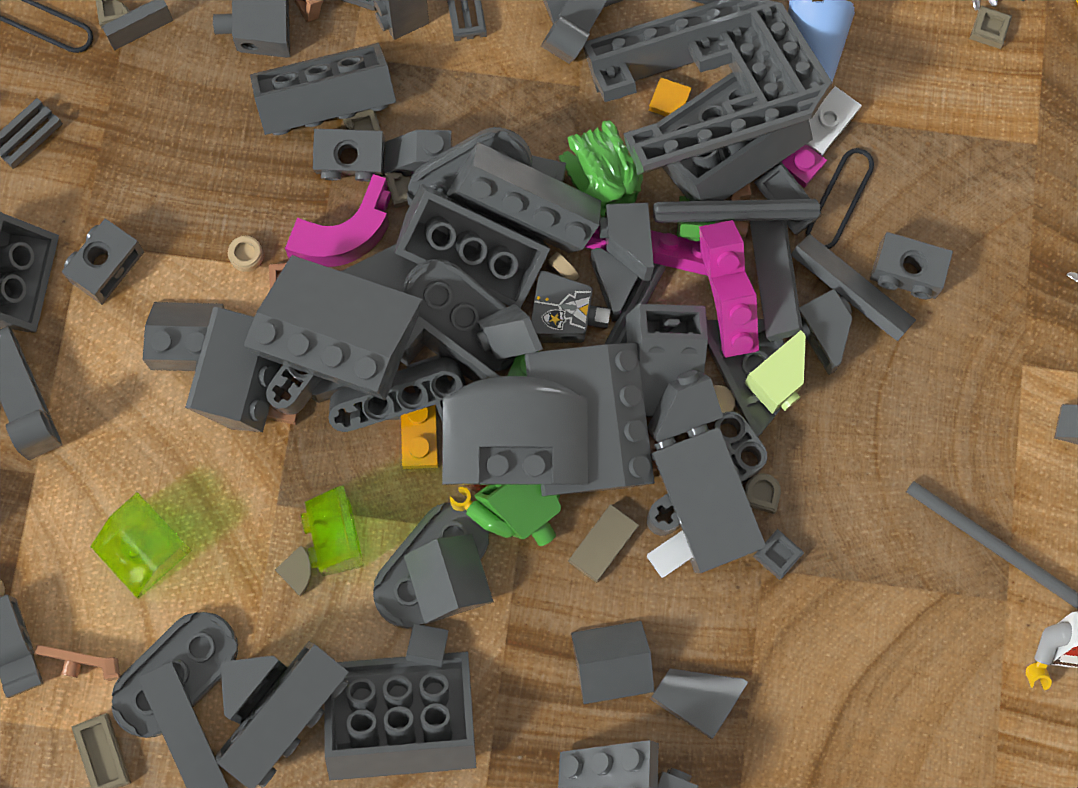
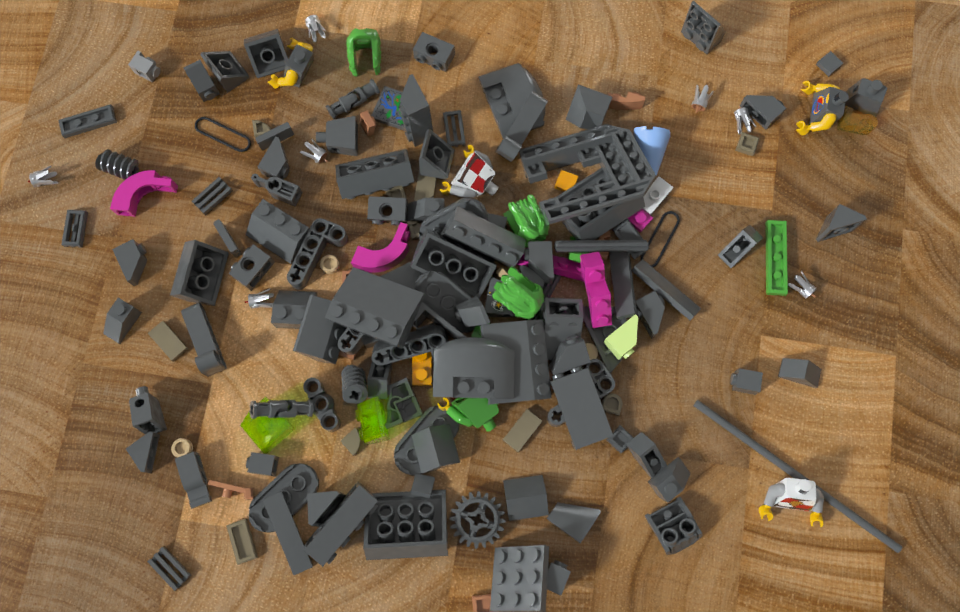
camera: 10 degrees right, 0 degrees up
white sticker [647,530,693,578] -> none
dark grey brick [870,232,953,300] -> none
none -> dark grey tile [213,219,242,258]
none -> flat silver piece [245,288,274,309]
none -> dark grey slope [246,199,309,265]
none -> dark grey brick [246,452,279,477]
none -> dark grey piece [250,399,314,419]
none -> dark grey piece [251,174,303,207]
none -> dark grey slope [258,136,290,179]
none -> dark grey beam [287,218,348,290]
none -> flat silver piece [300,139,328,164]
none -> dark grey piece [303,378,341,432]
none -> dark grey piece [341,365,368,404]
none -> dark grey slope [367,361,392,399]
none -> dark grey slope [385,378,423,429]
none -> dark tan tile [414,167,437,201]
none -> dark grey slope [419,129,455,179]
none -> torso [440,145,499,198]
none -> dark grey gear [449,491,506,549]
none -> bright green piece [492,266,545,319]
none -> dark grey slope [626,432,667,478]
none -> dark grey slope [645,497,702,555]
none -> dark grey slope [648,457,690,503]
none -> dark grey slope [718,225,763,268]
none -> dark grey brick [730,368,763,395]
none -> bright green plate [765,220,788,296]

